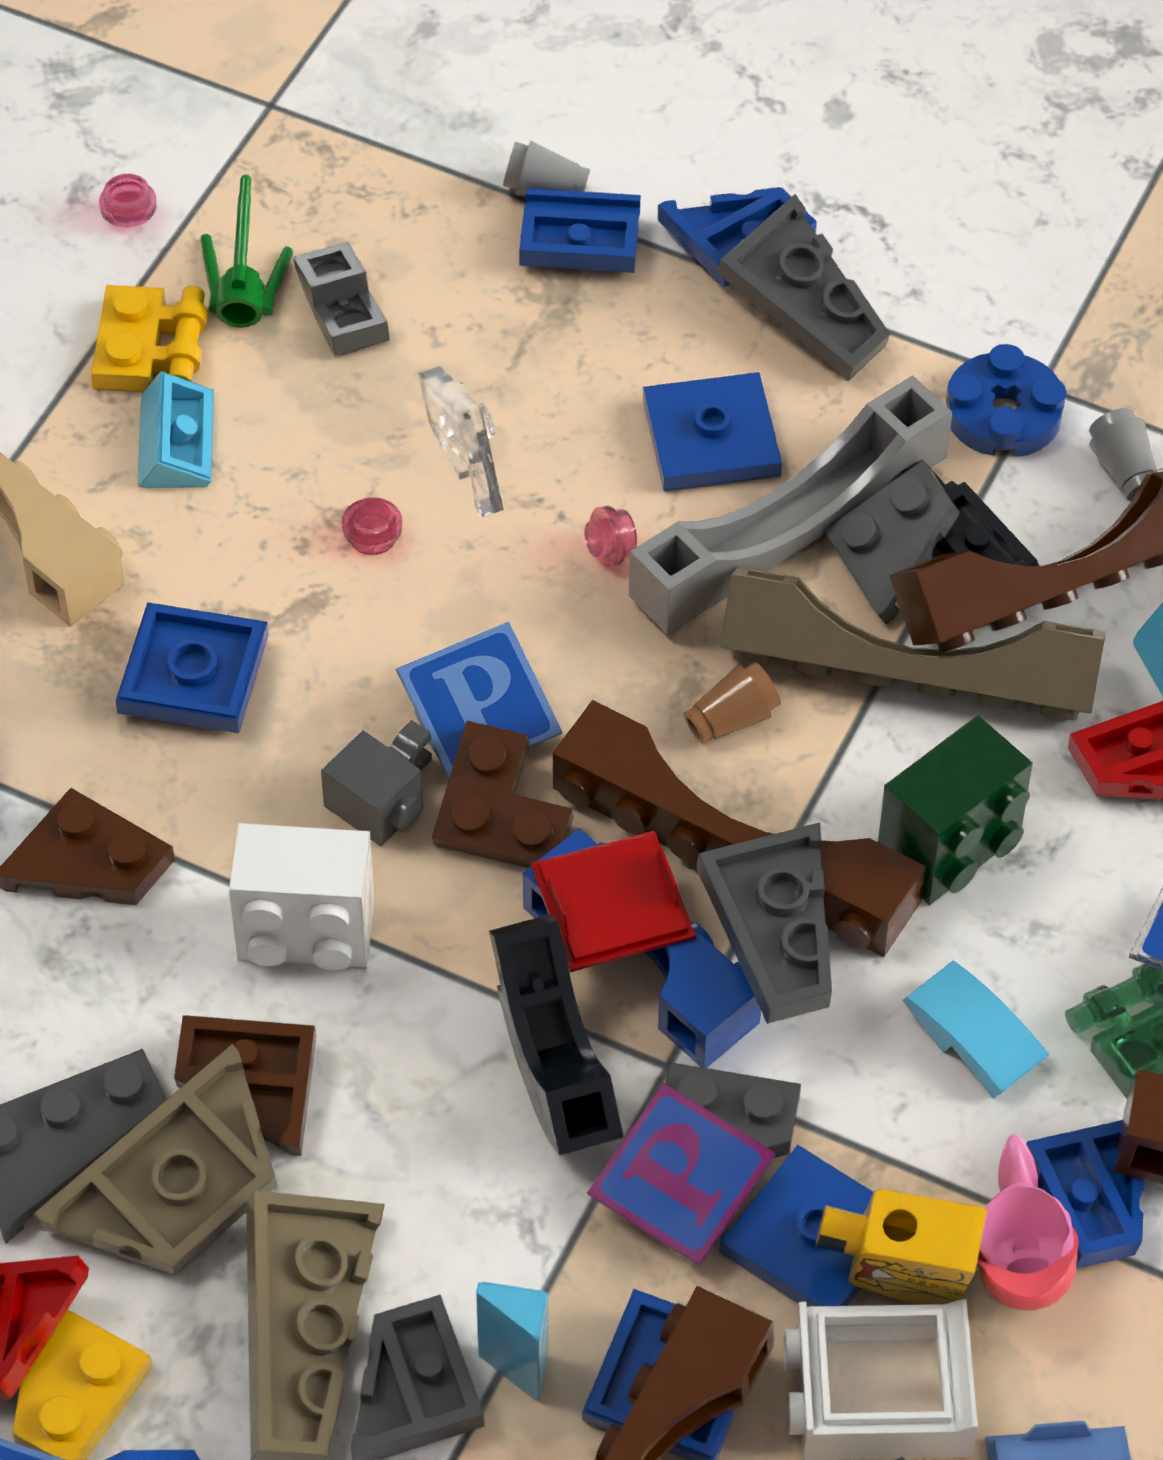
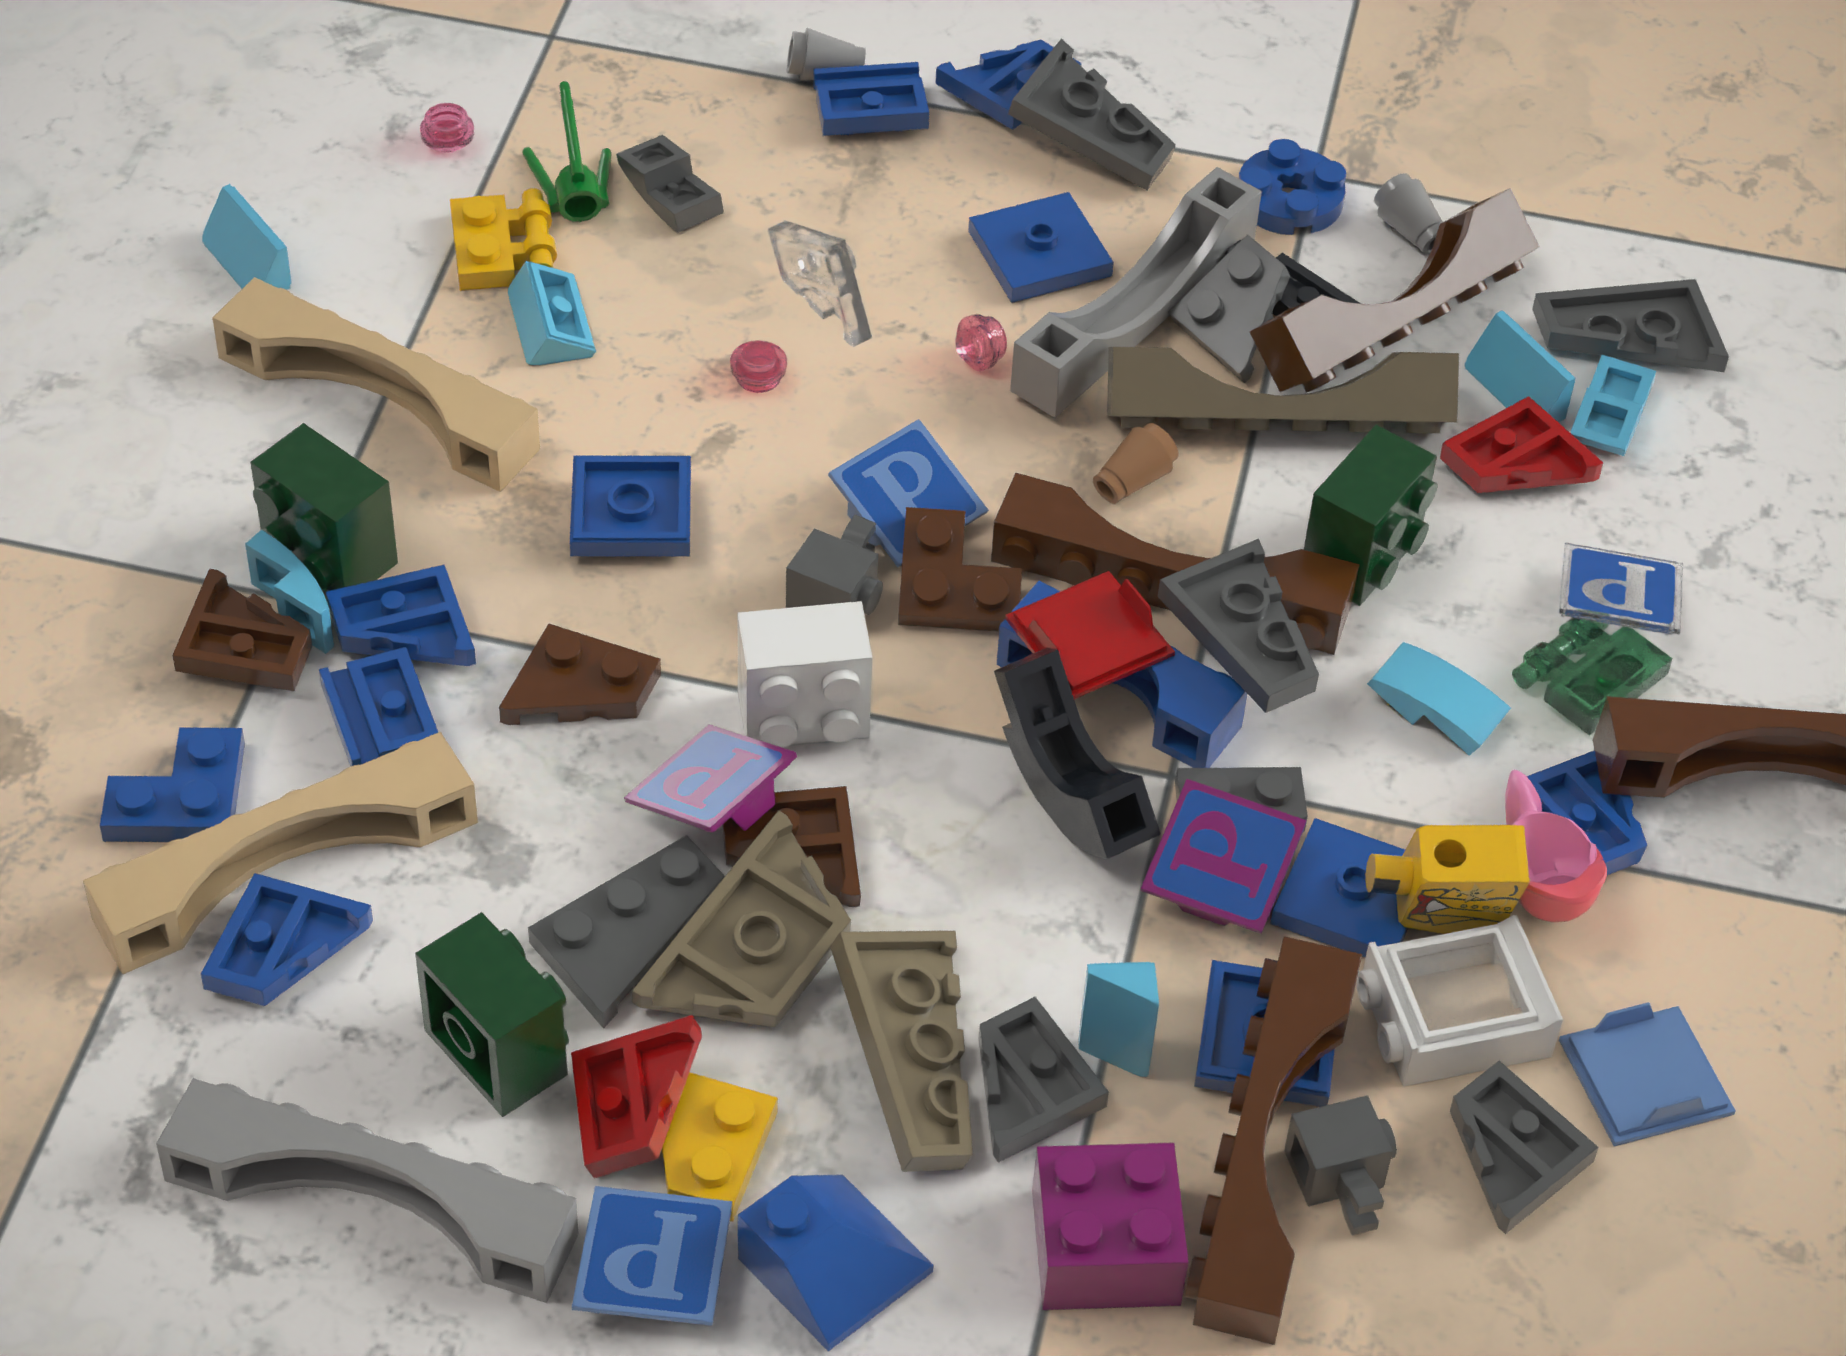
camera: 15 degrees left, 5 degrees down
none -> piece [624,724,797,833]

